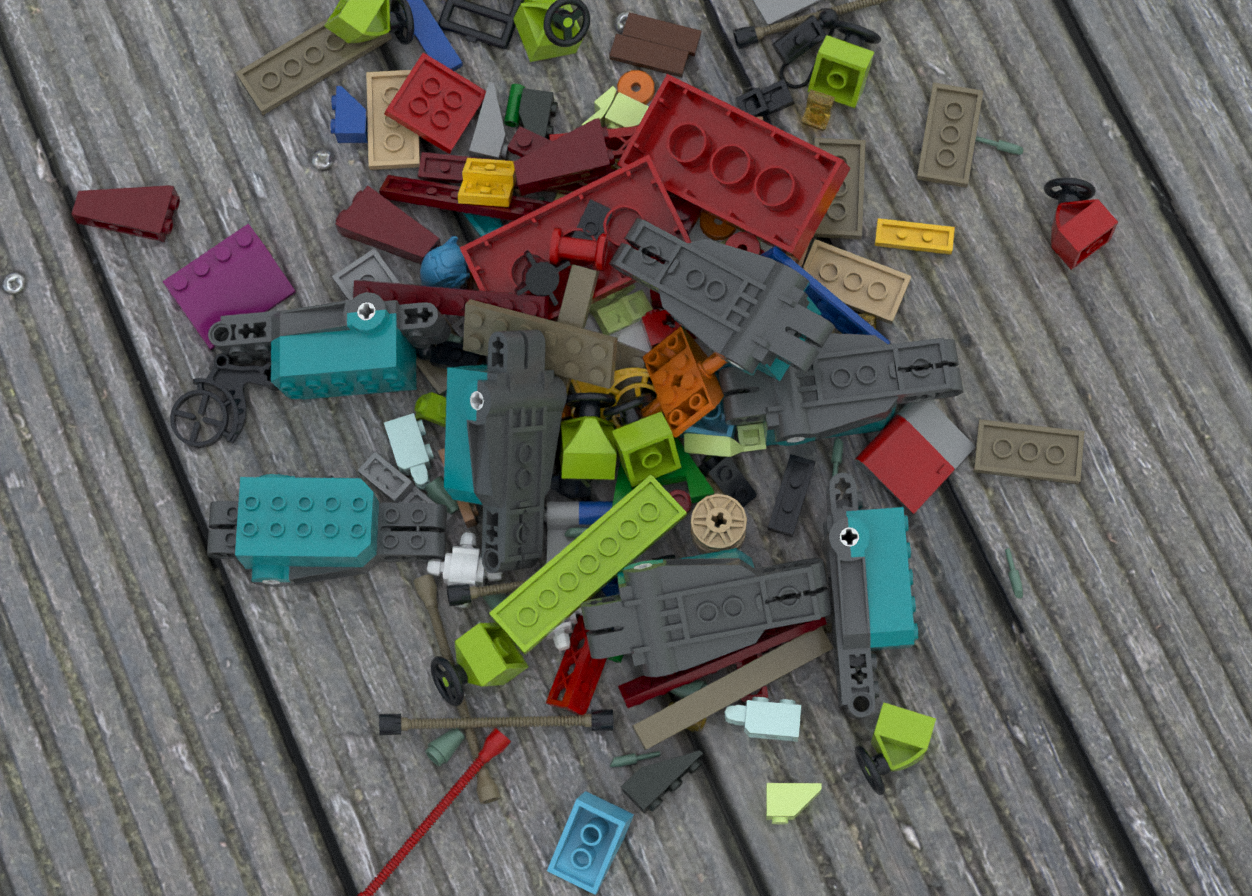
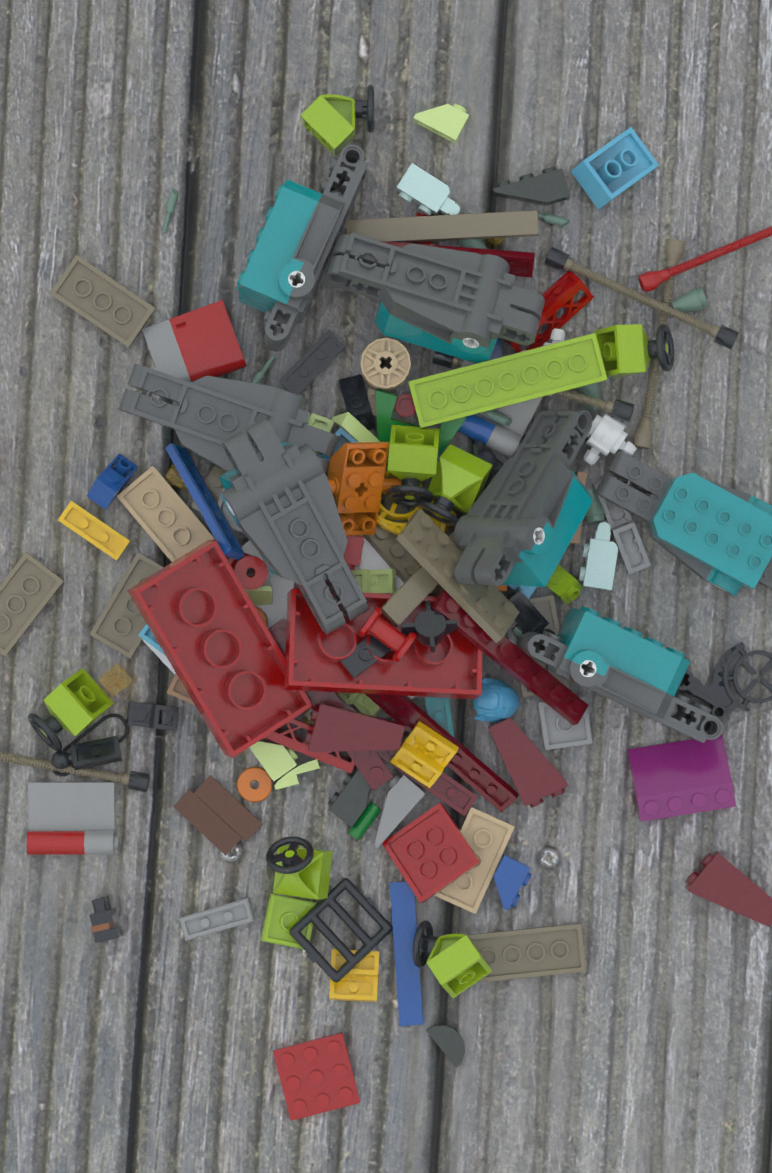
camera: 155 degrees left, 15 degrees up
none -> blue slope [87,453,138,510]

